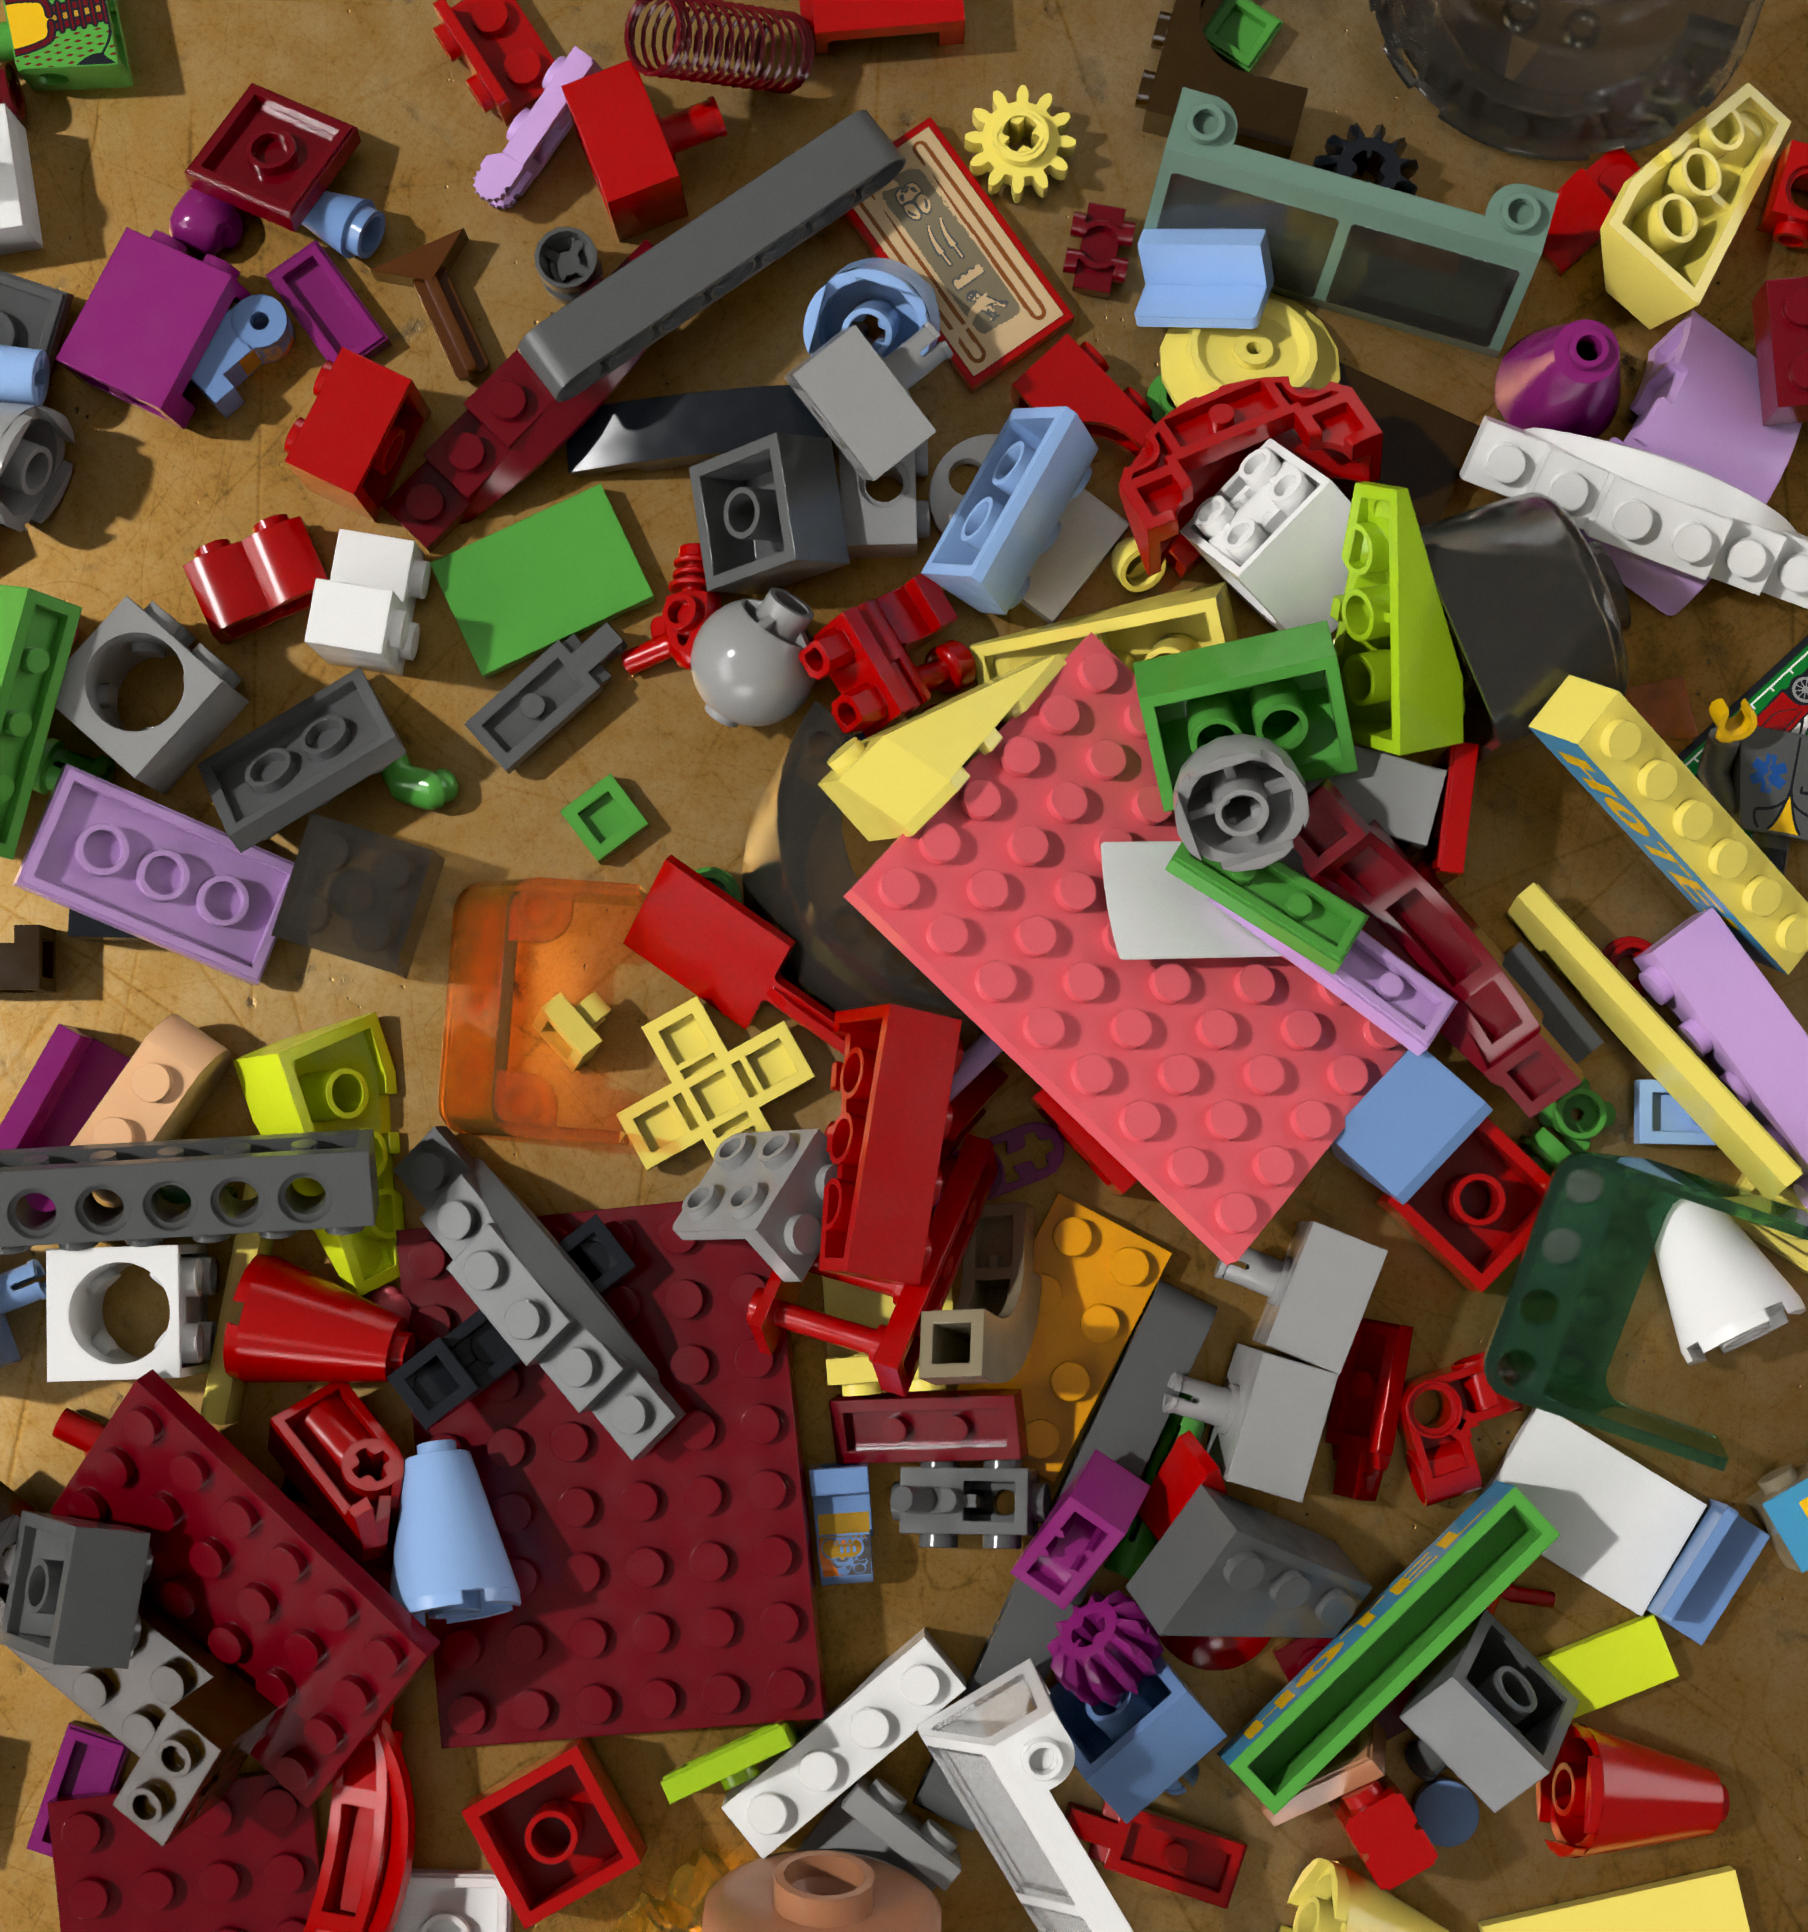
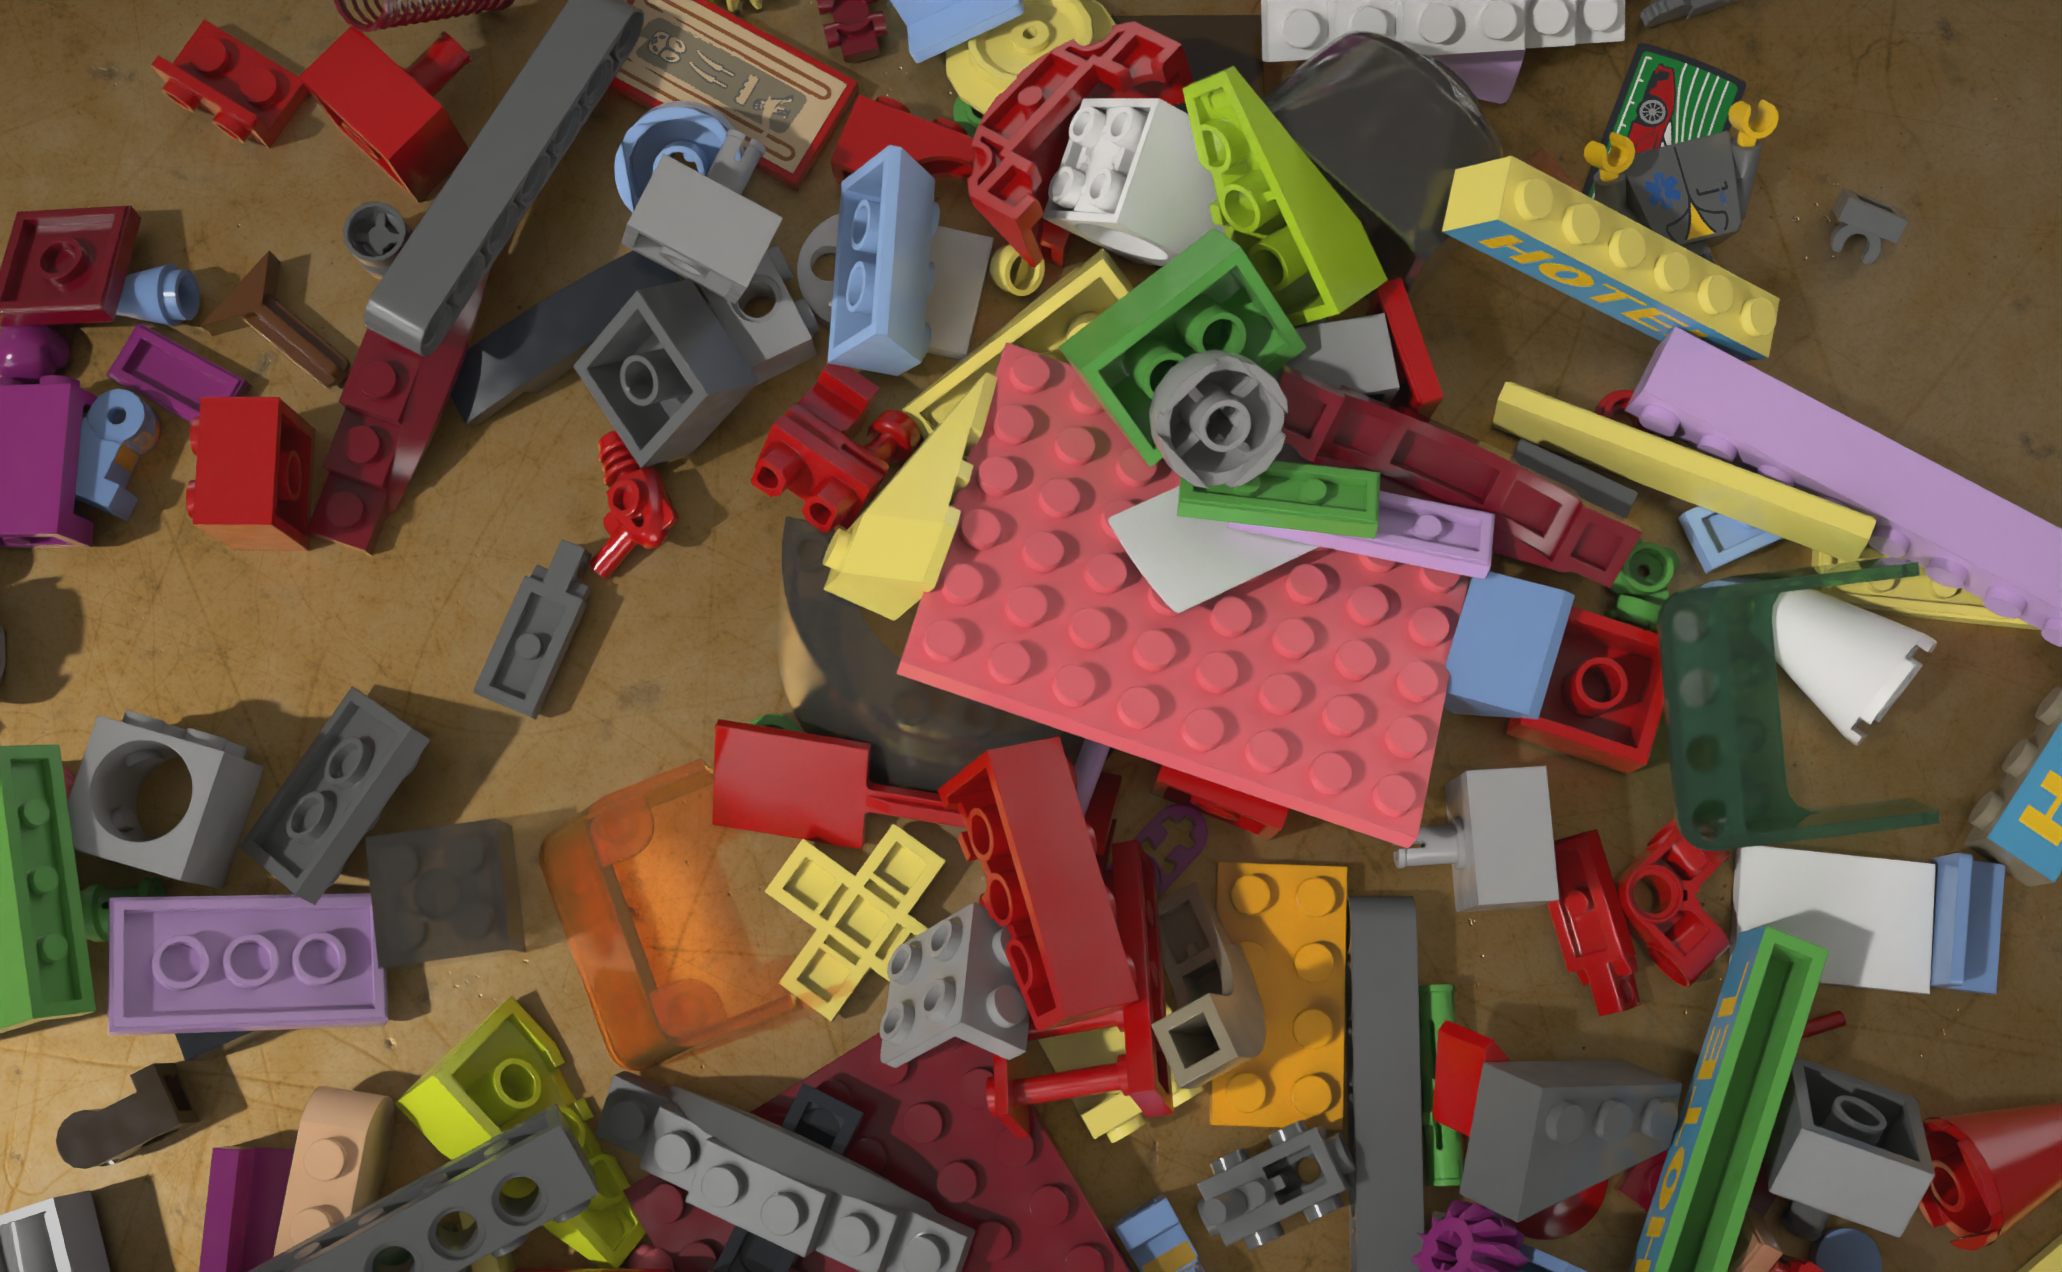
camera: 30 degrees left, 5 degrees down
red brick [183,514,330,644] -> none
white brick [304,529,431,676] -> none
bright green arm [380,754,459,810] -> none
bright green tile [430,483,656,679] -> none
lavender hinge [473,46,603,210] -> none
light yellow tile [532,991,612,1073] -> none
bright green tile [560,773,650,864] -> none
light grey brick [691,587,816,727] -> none
dark red plate [829,1388,1028,1464] -> none
magenta arch [1010,1449,1151,1610] -> none
light grey brick [1162,1343,1339,1503] -> none
neon yellow tile [1536,1612,1679,1719] -> none

